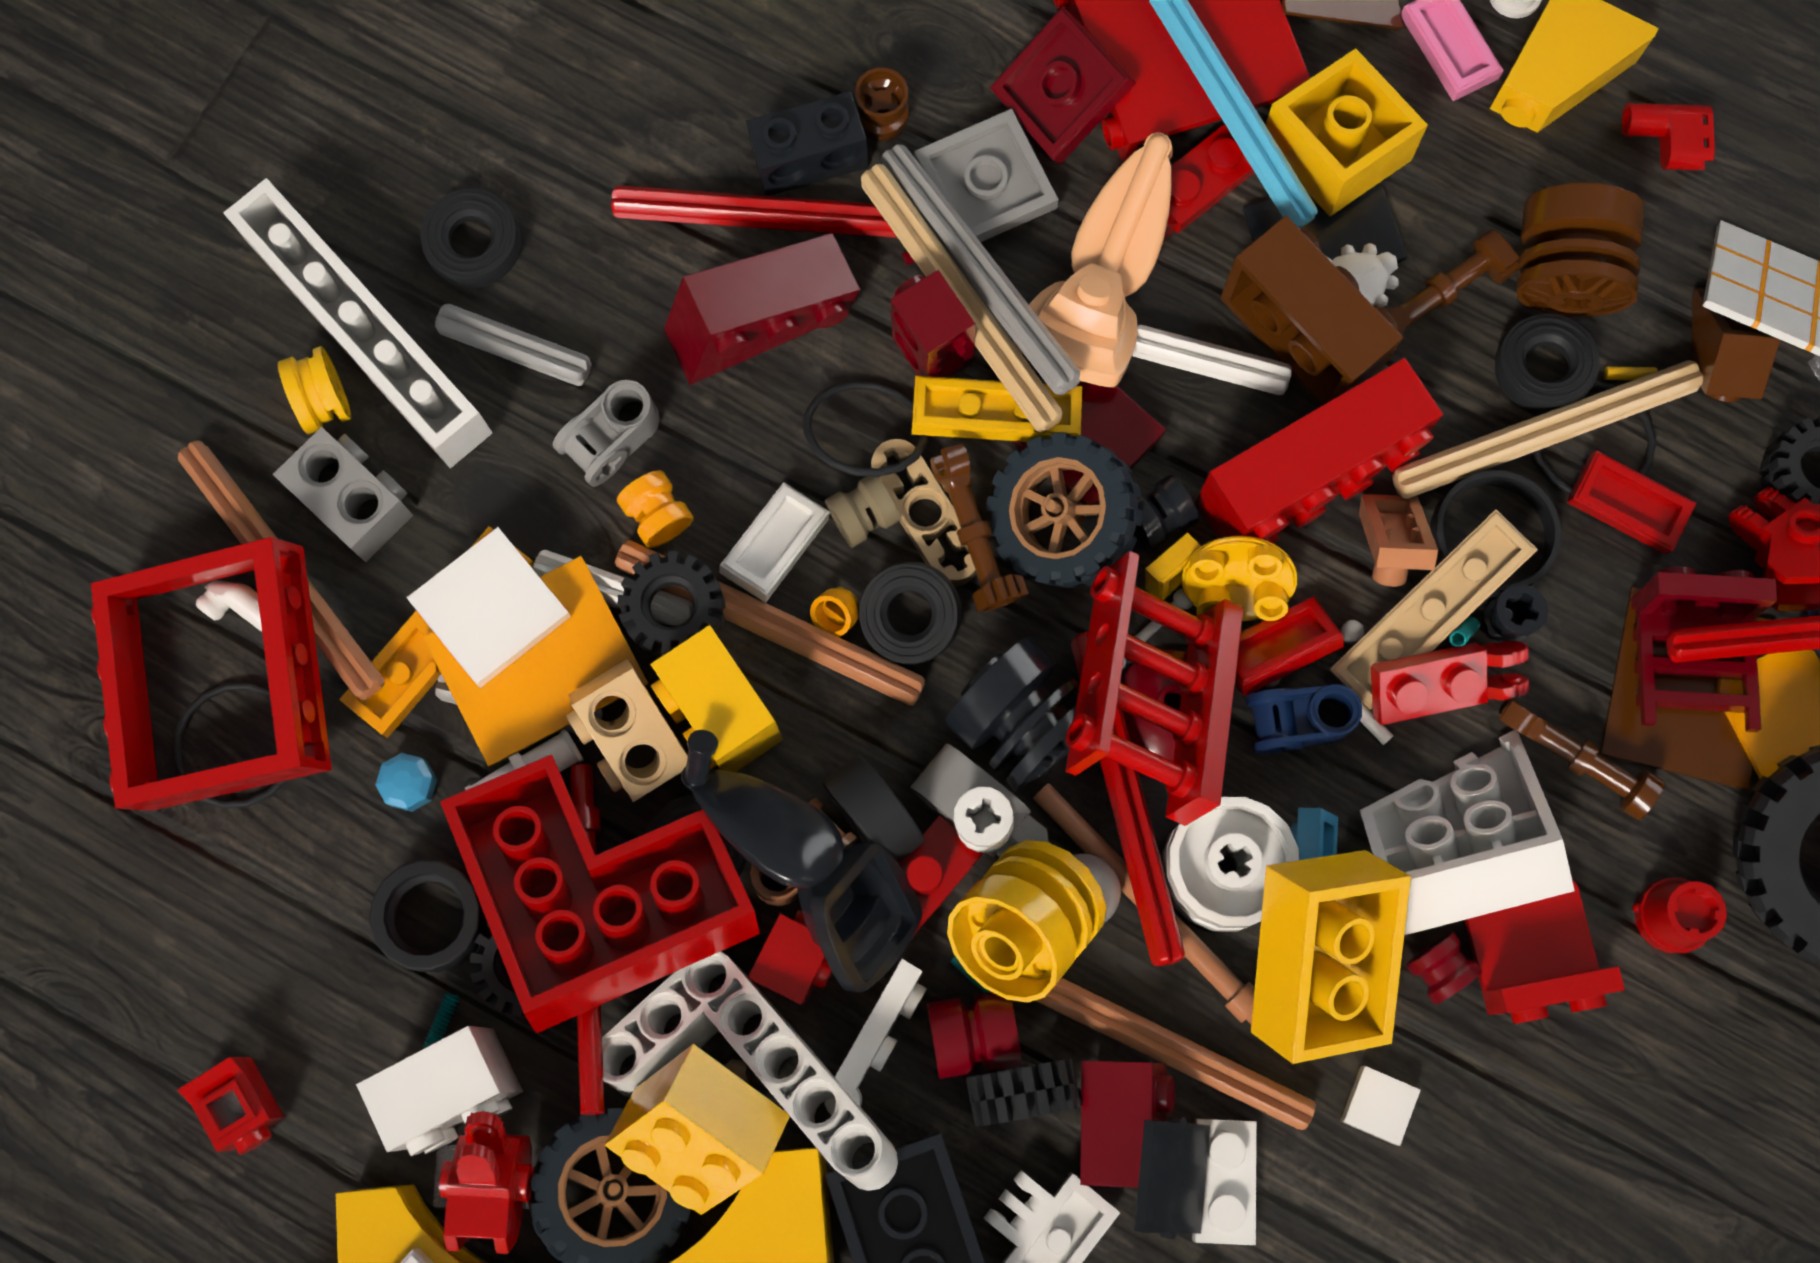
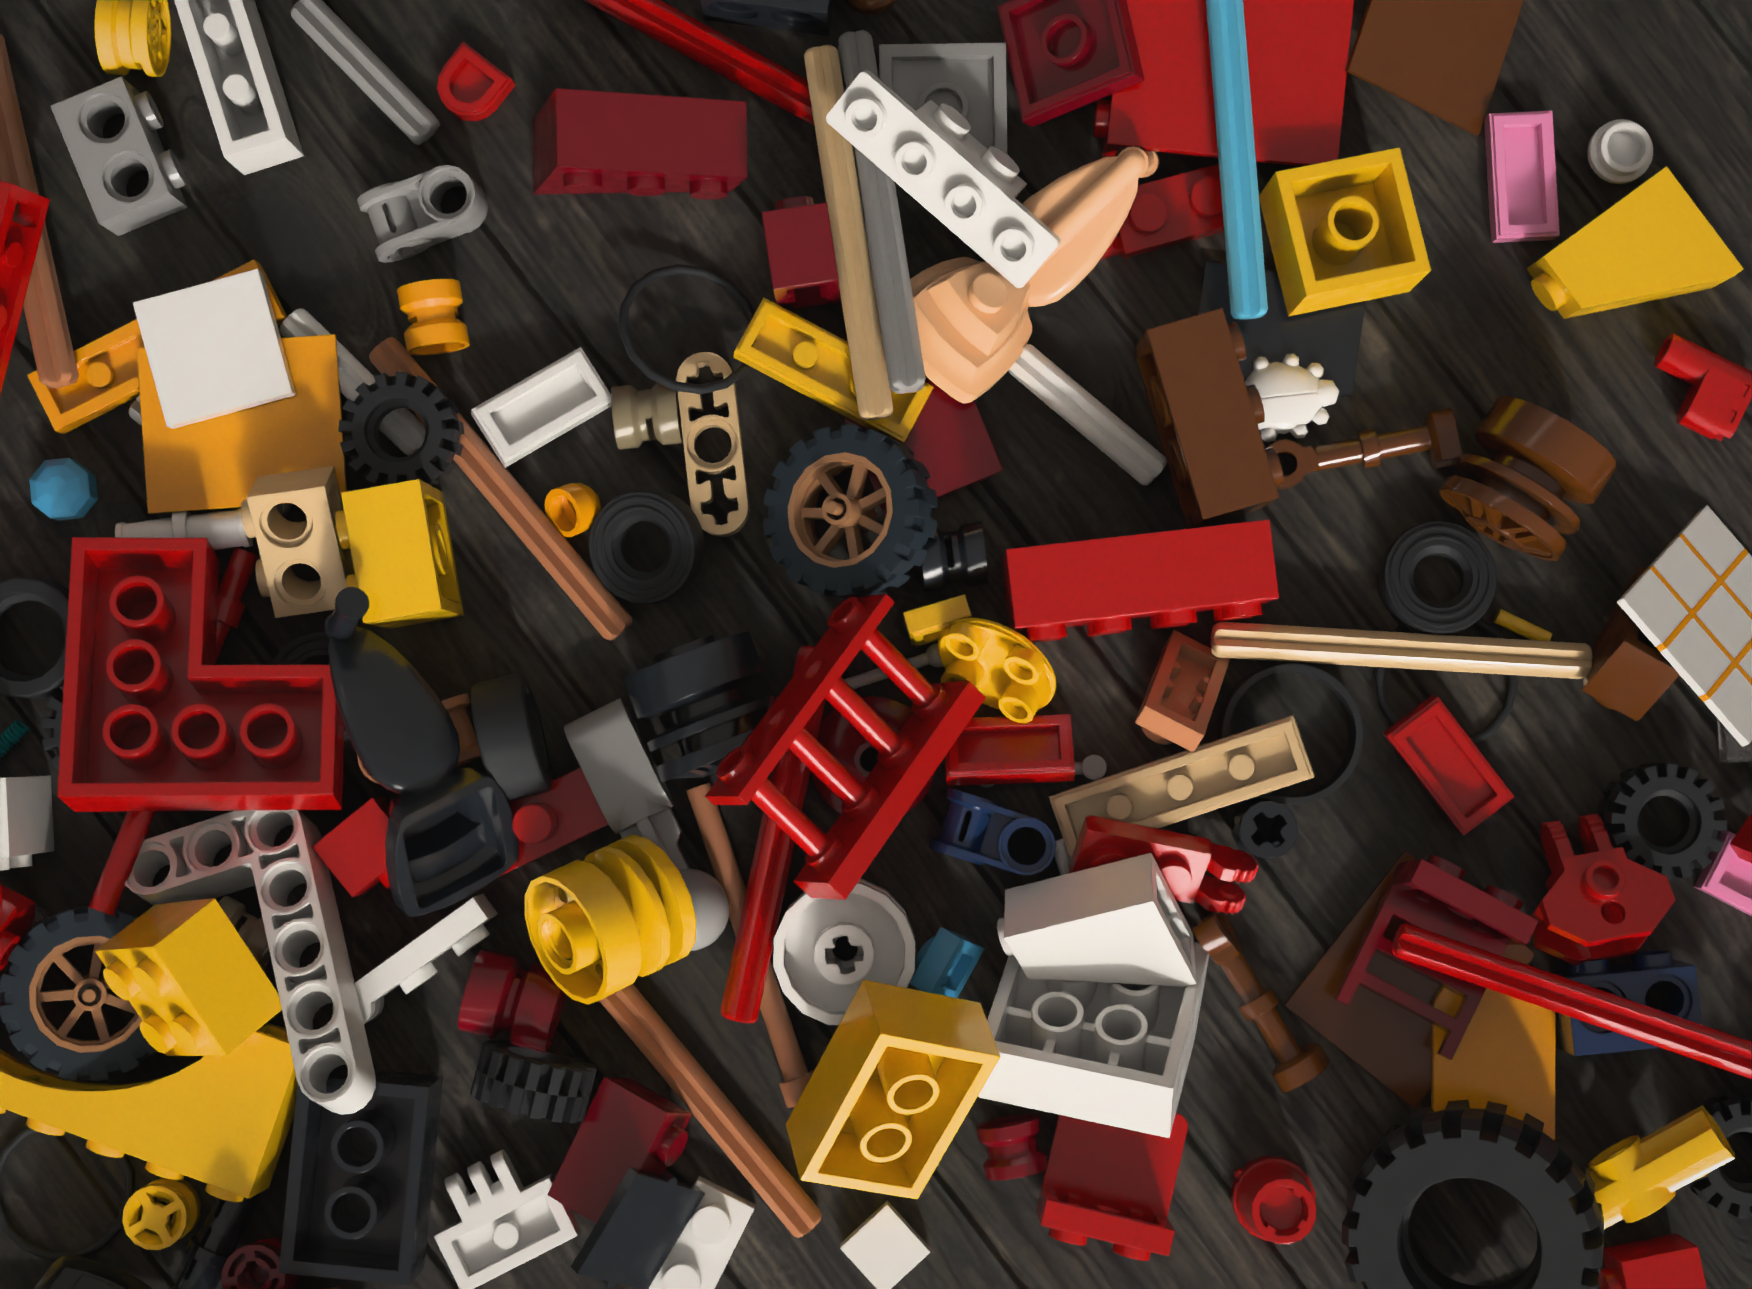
camera: 25 degrees right, 10 degrees up
reddish brown piece [930,444,1029,613] -> none
white wheel [954,787,1014,853] -> none
teal leg [1449,617,1480,647] -> none
none -> red tile [437,42,516,122]
none -> white bracket [826,70,1061,288]
none -> white slope [997,853,1196,987]

